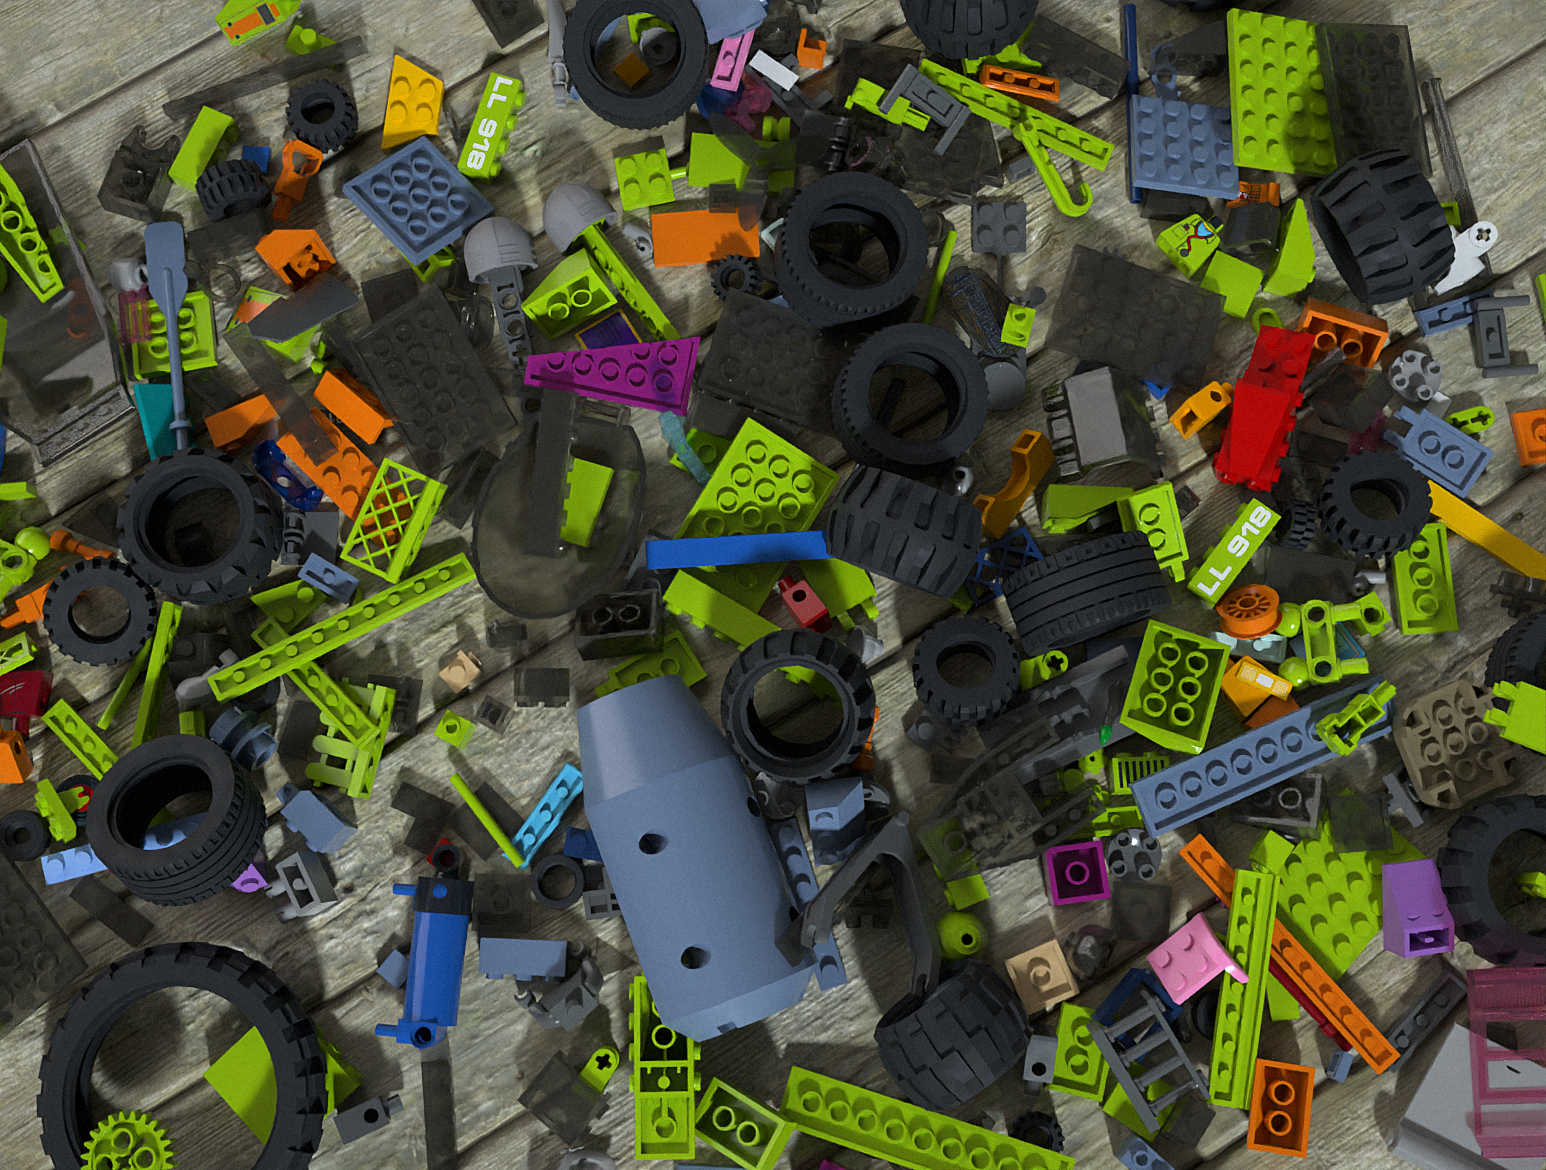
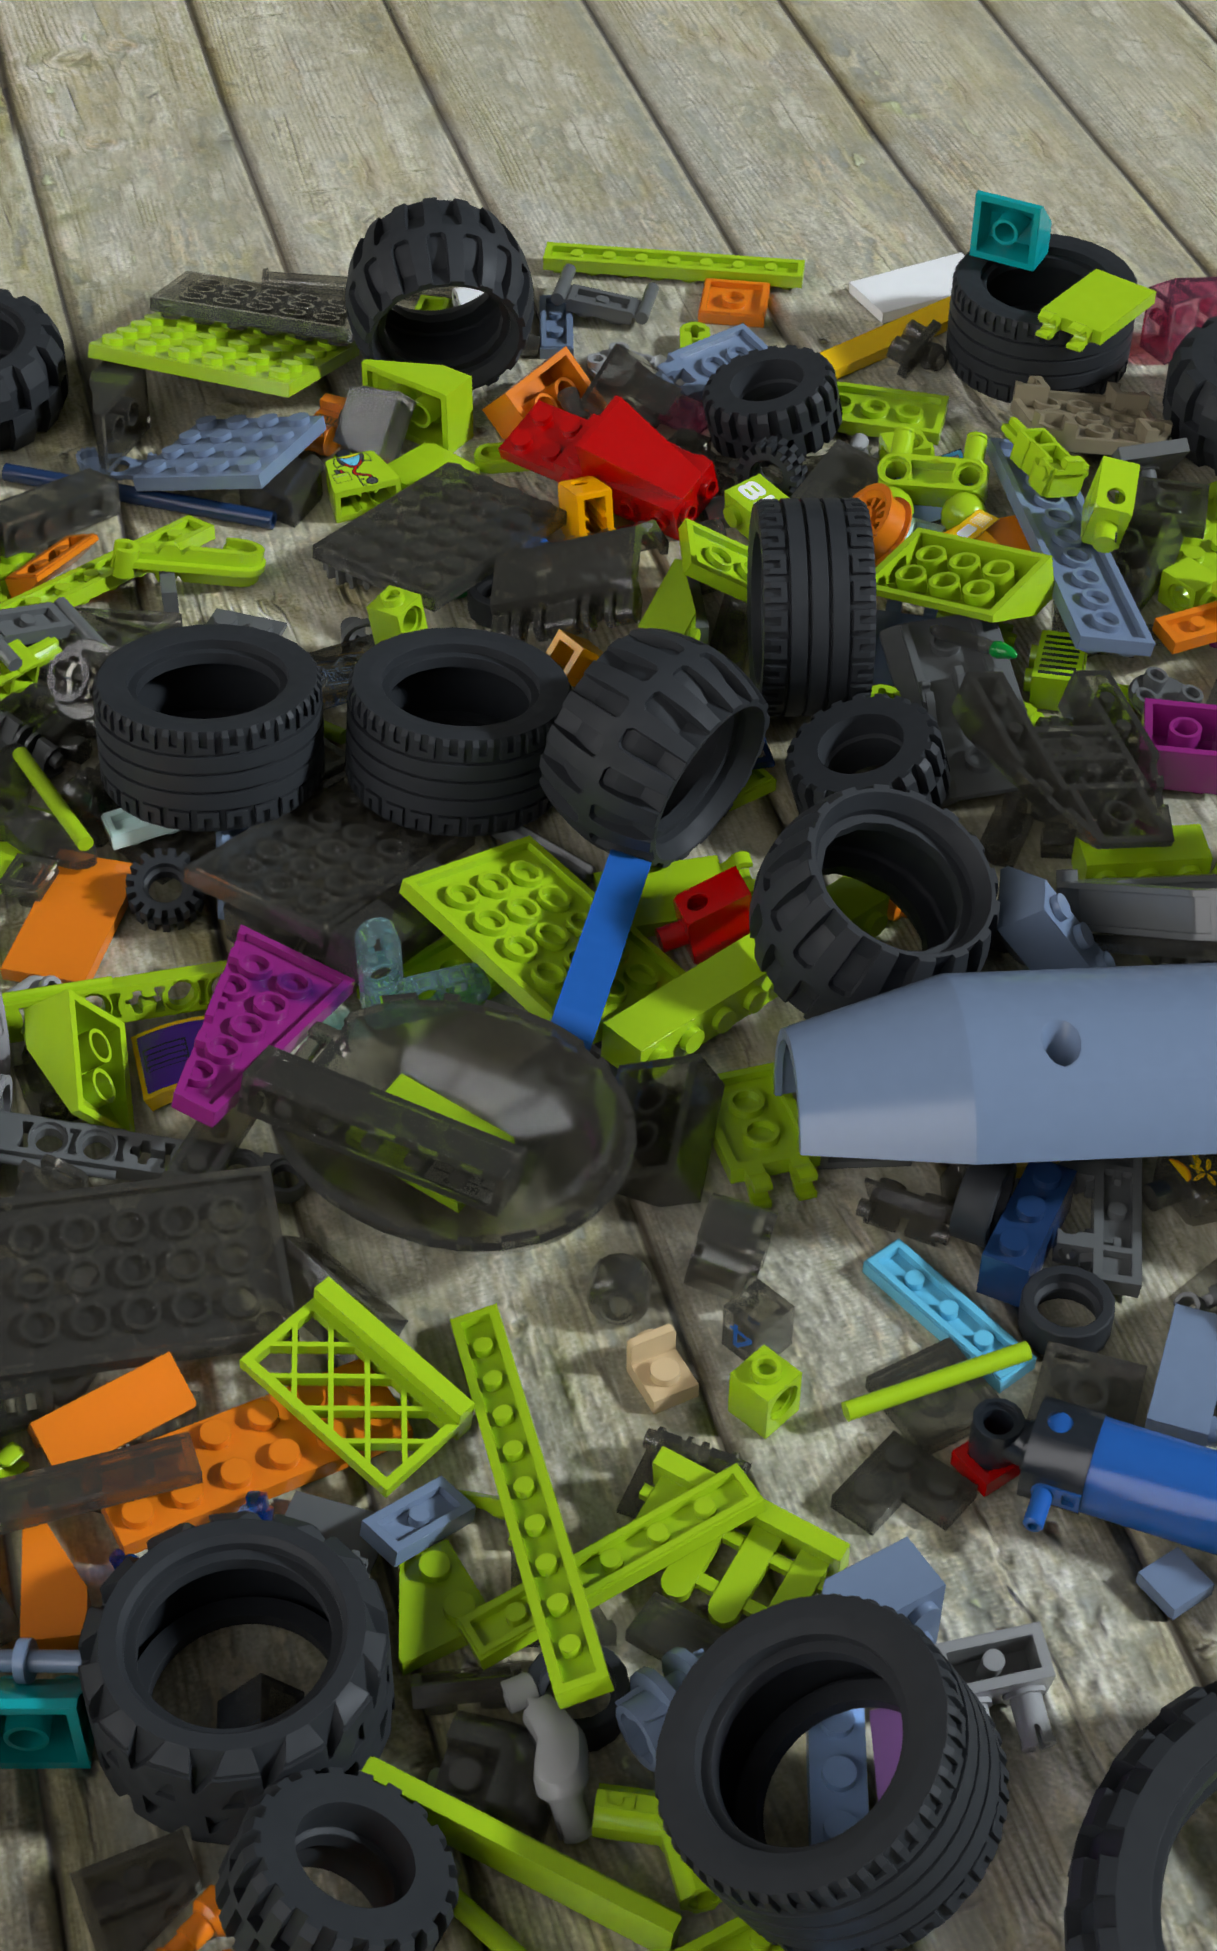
camera: 75 degrees left, 35 degrees down
none -> lime bar [12,747,94,851]
none -> lime torso [1080,456,1140,553]

